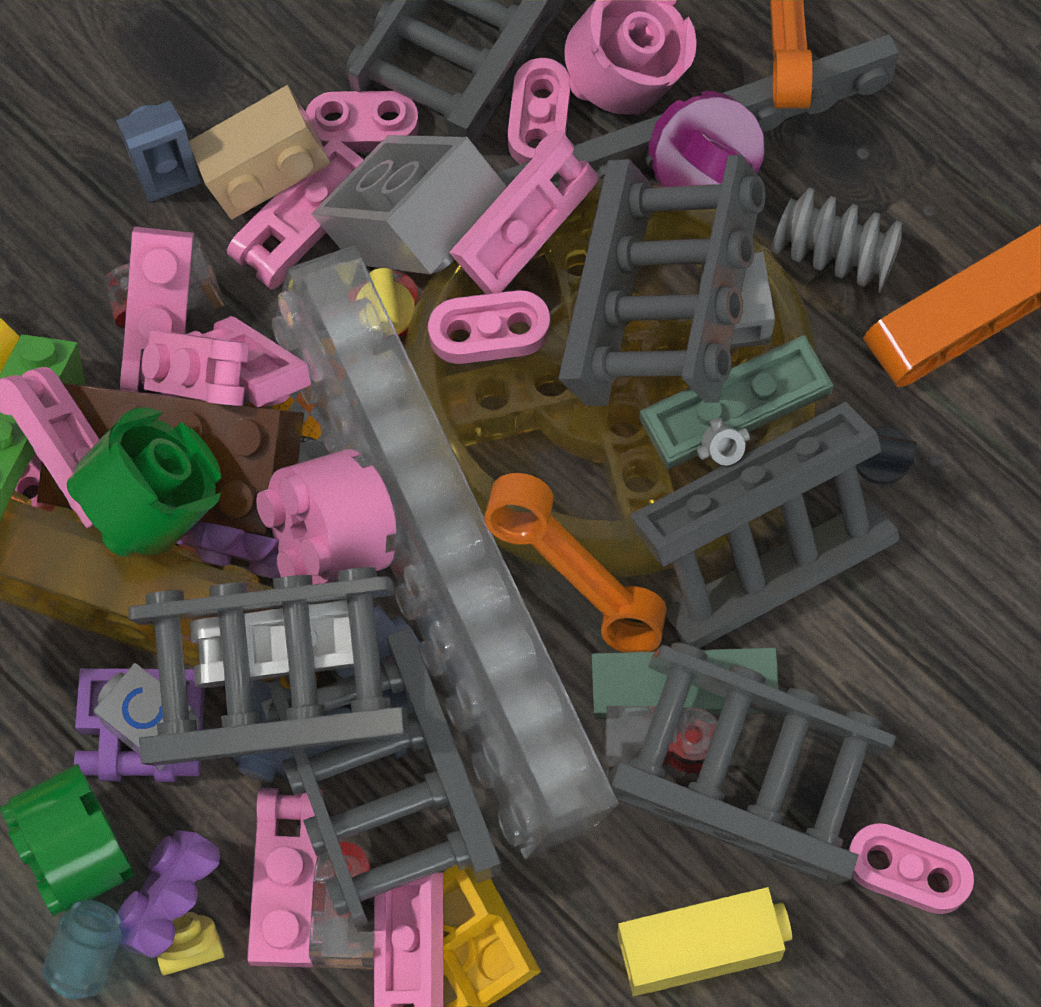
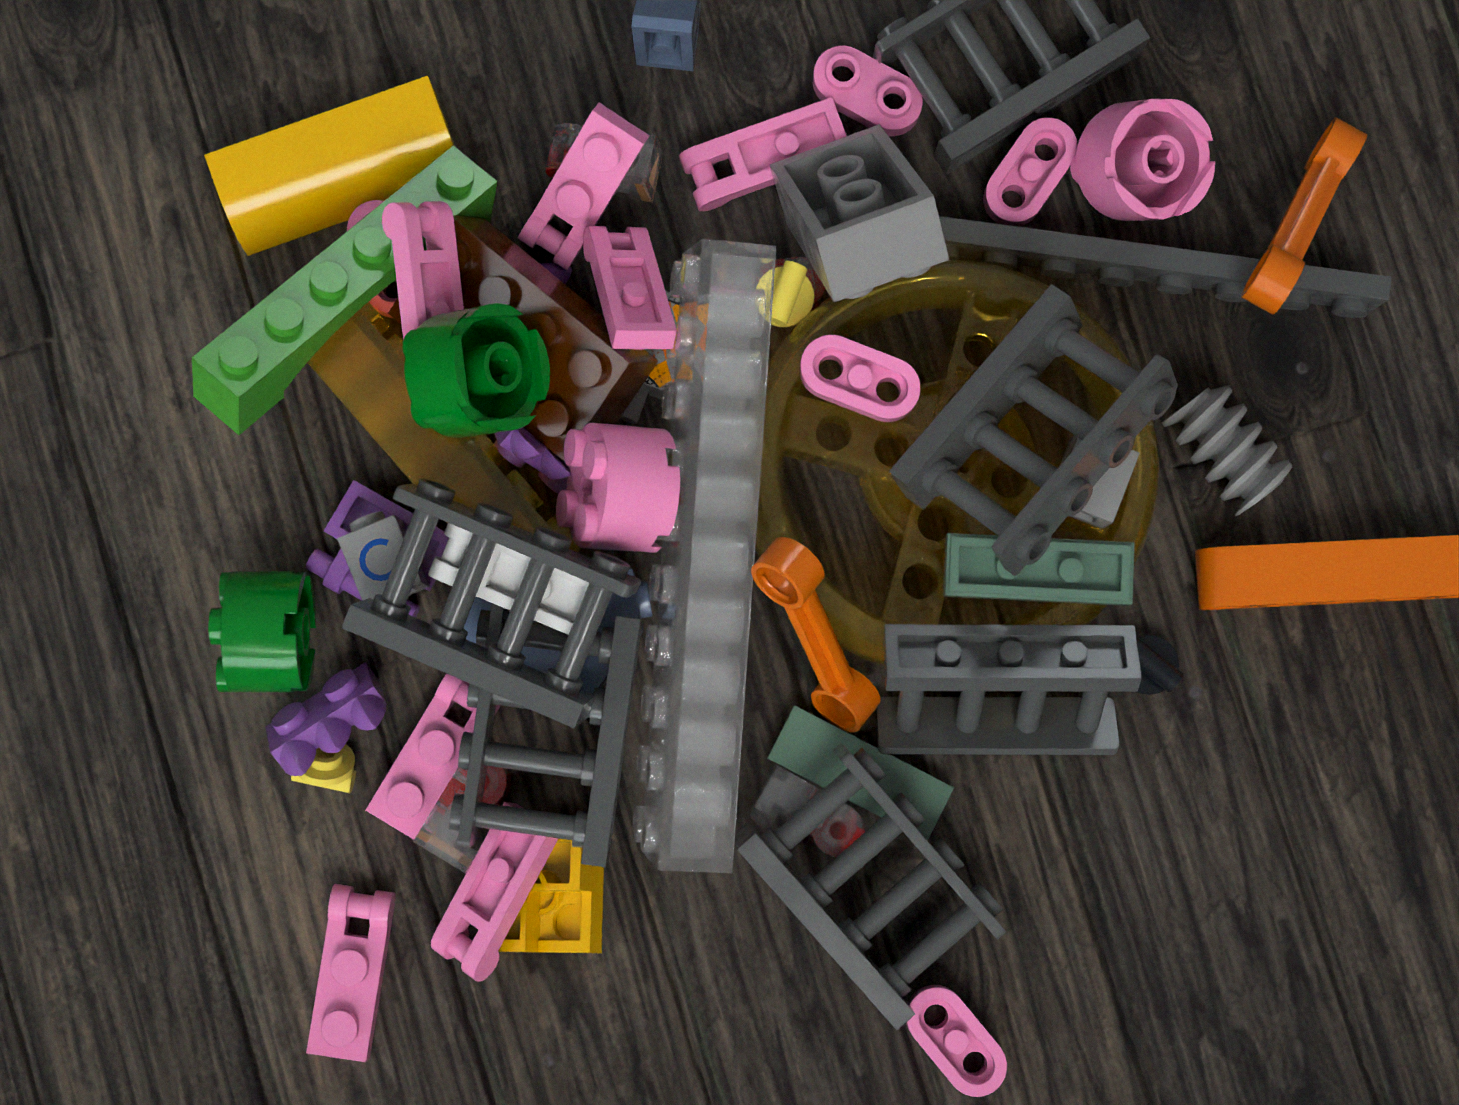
camera: 25 degrees right, 15 degrees up
clear light blue brick [42,900,122,999] -> none
bright pink plate [142,330,249,406] -> none
tan brick [189,85,331,220] -> none
bright pink plate [449,131,598,294] -> none
light yellow brick [617,887,792,997] -> none
magenta tile [649,91,764,187] -> none
light grey piece [697,418,750,466] -> none

